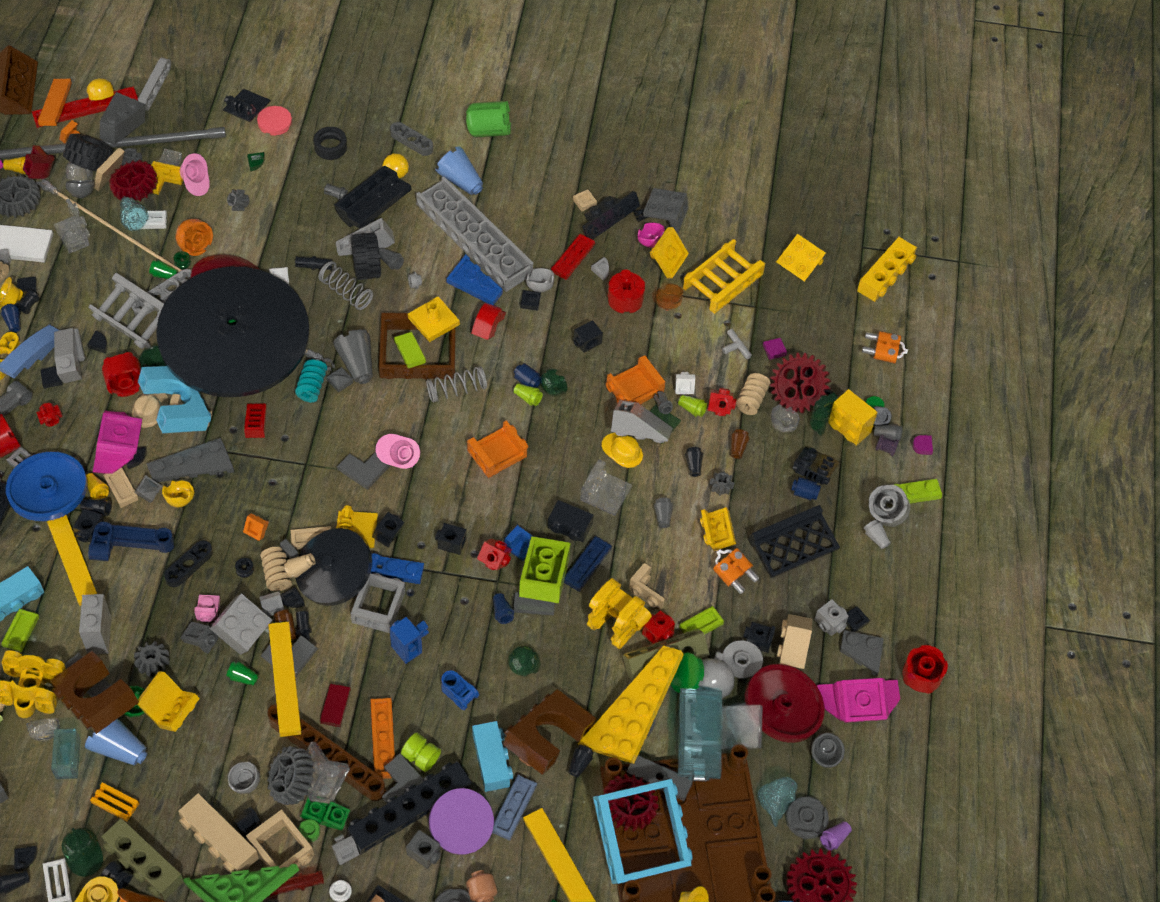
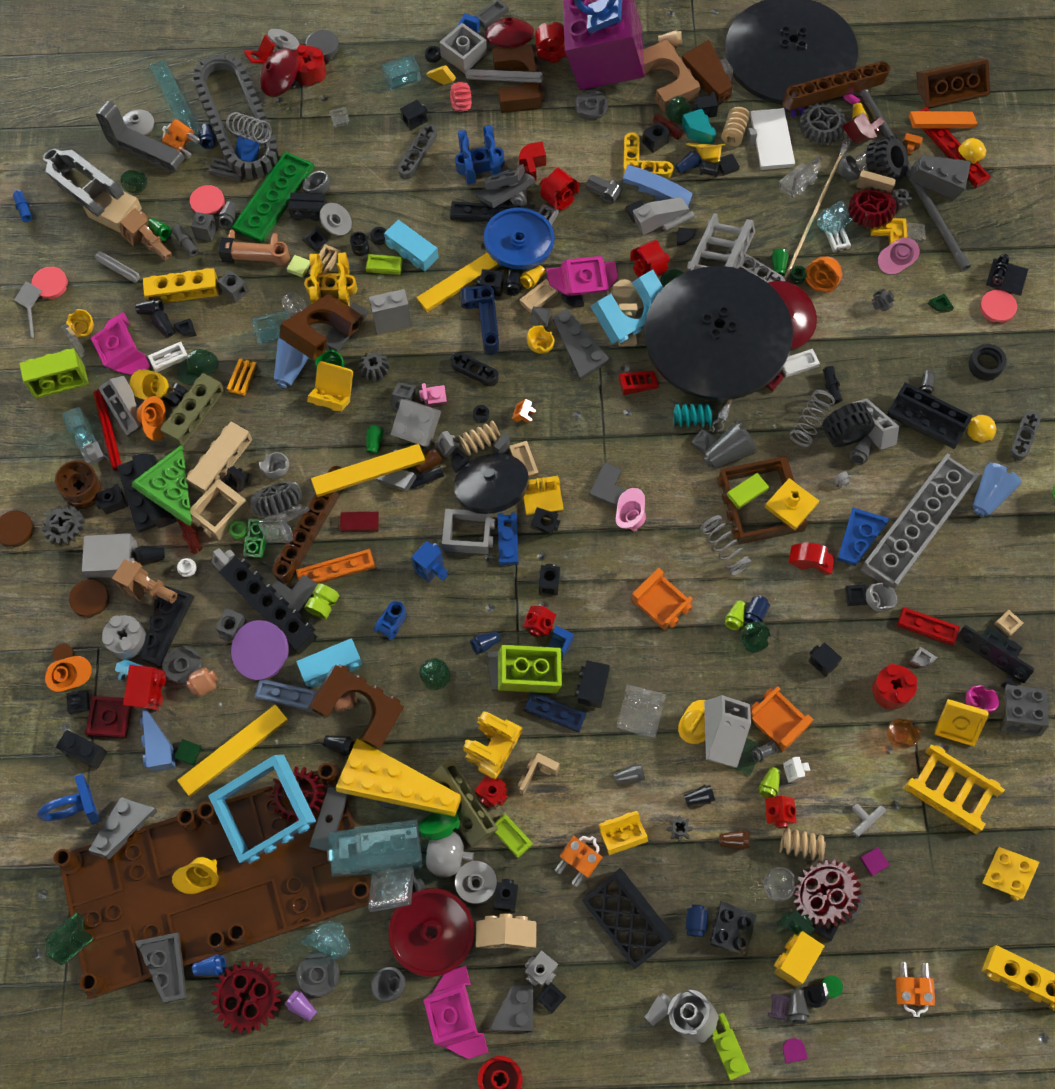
camera: 85 degrees right, 10 degrees up
red gear [36,403,62,427] -> none
light grey beam [138,57,171,111] -> none
tan cone [284,553,316,578] -> none

